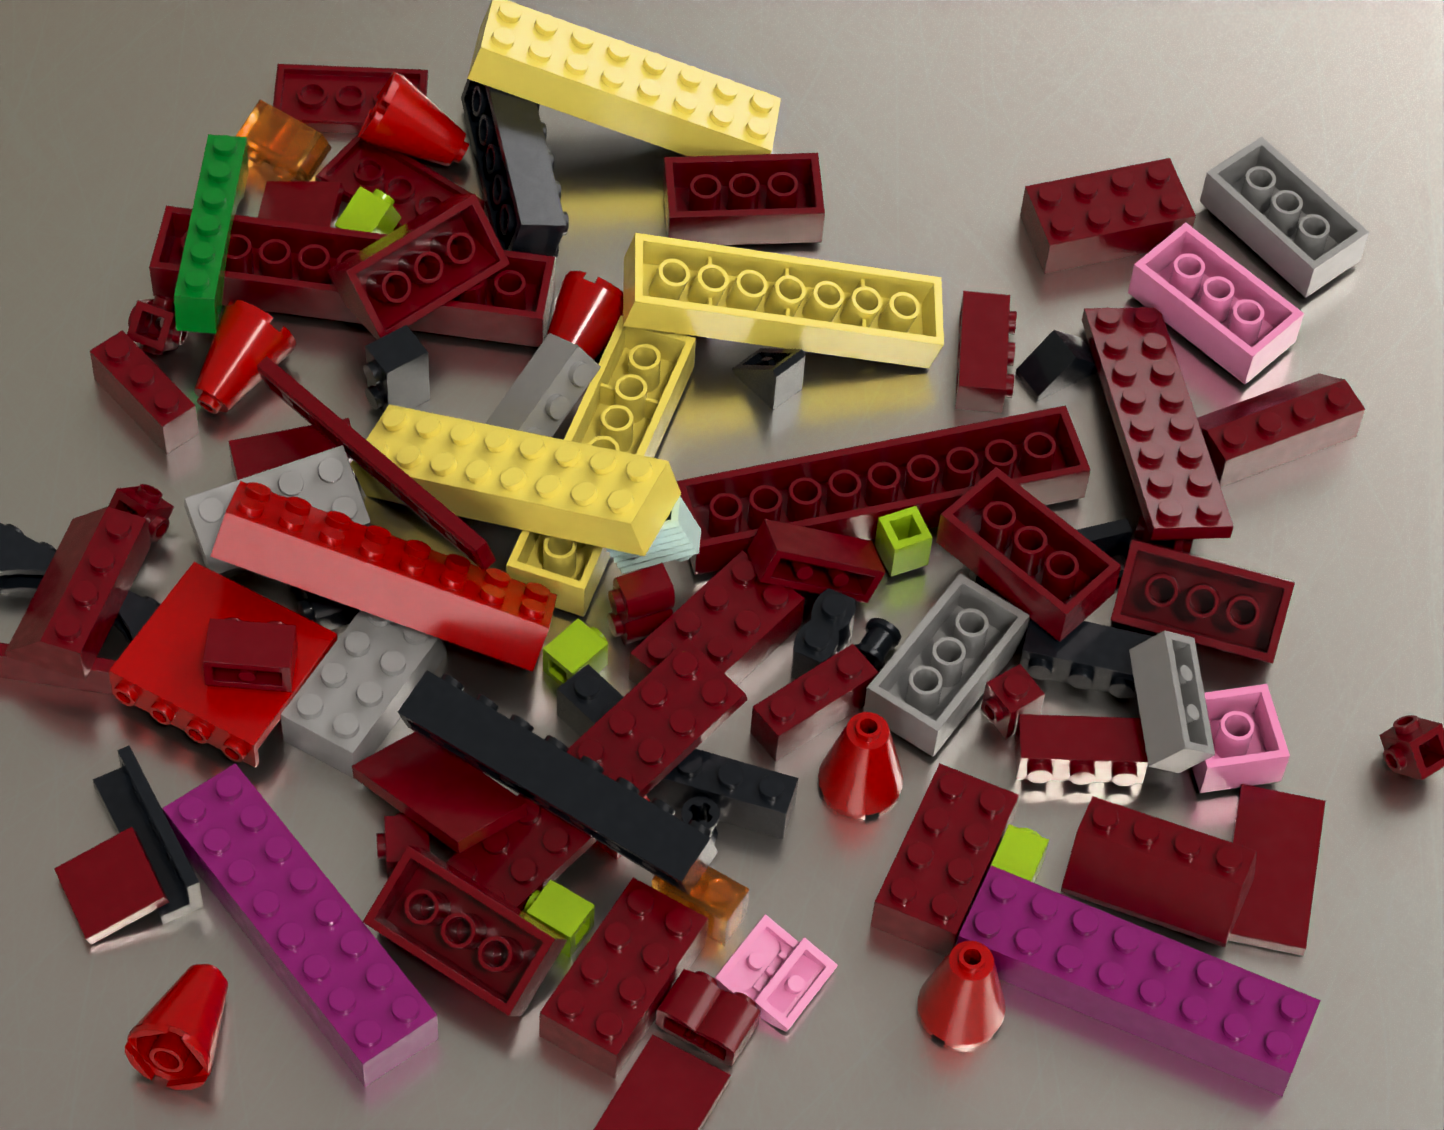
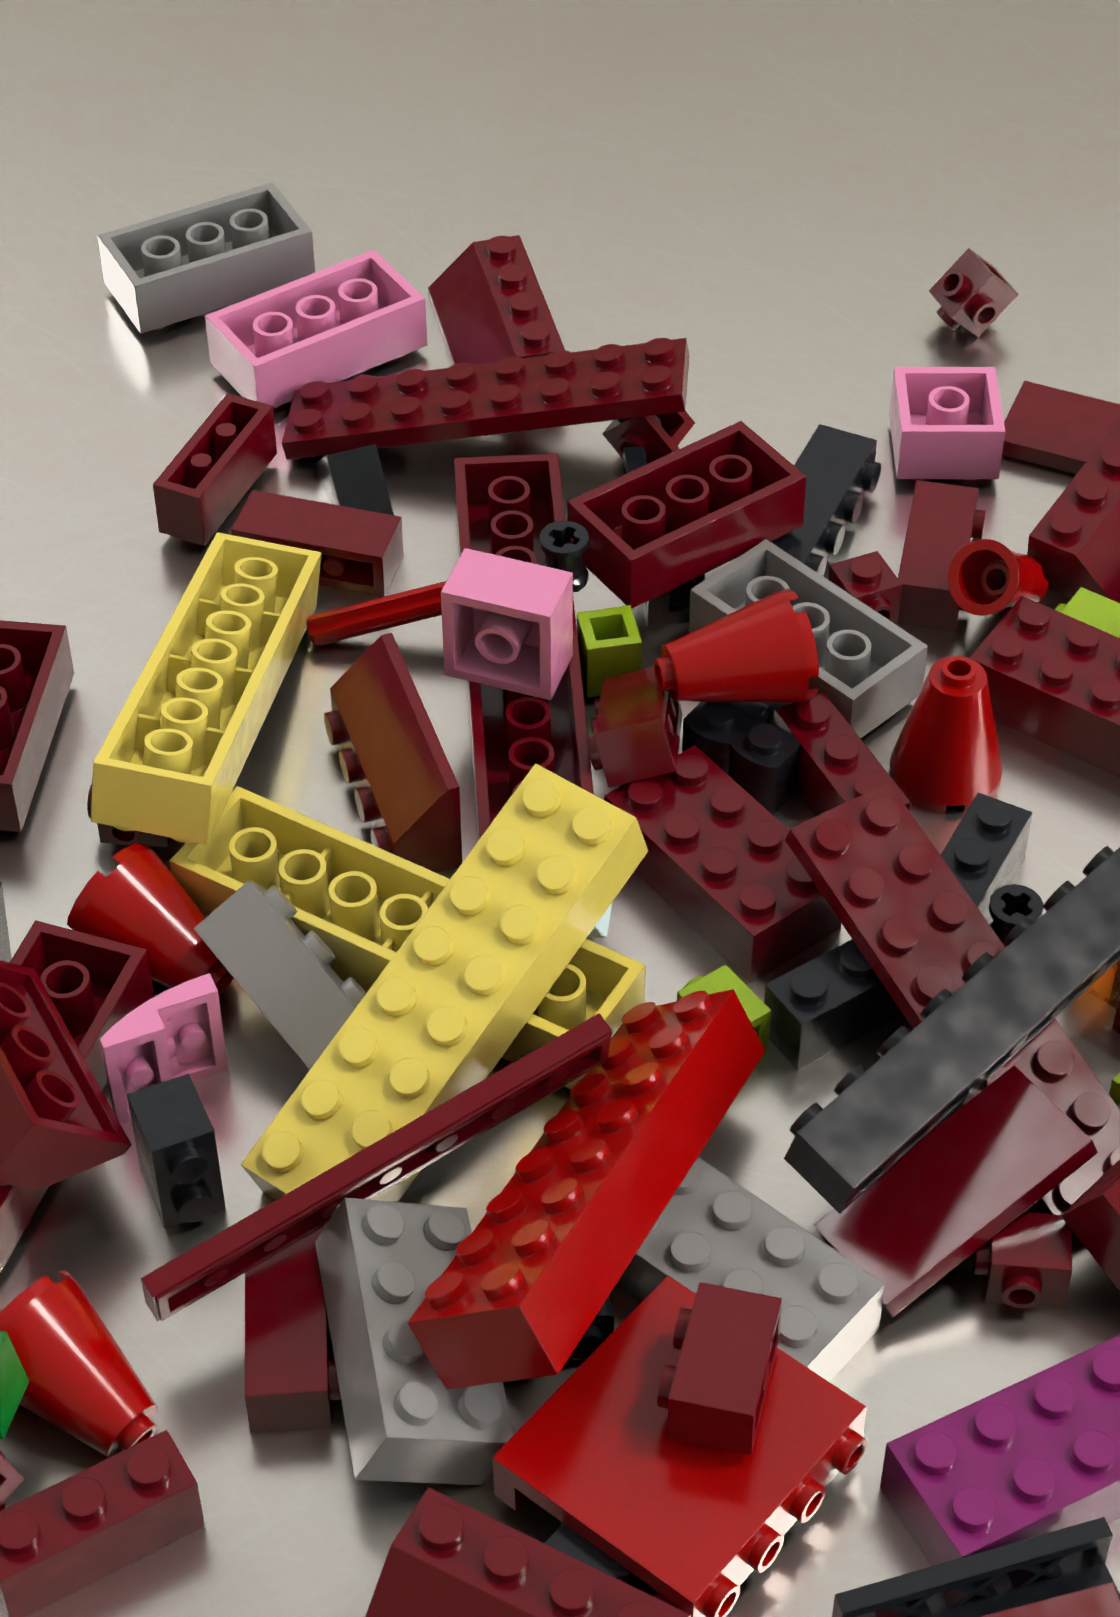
camera: 75 degrees left, 10 degrees down
dark red brick [108,484,174,543] -> none
dark red brick [607,563,675,646] -> none
black slope [732,348,806,410] -> none
dark red brick [1020,158,1196,274] -> none
dark red brick [1111,538,1295,663] -> none
light grey brick [1129,630,1215,773] -> none
none -> bright pink slope [100,973,228,1125]
none -> dark red brick [153,393,277,546]
none -> red axle [307,581,446,646]
none -> dark red slope [324,633,462,873]
none -> bright pink brick [441,548,573,700]
none -> black bush [539,521,589,592]
none -> red cone [654,589,819,703]
none -> red plant [948,539,1049,616]

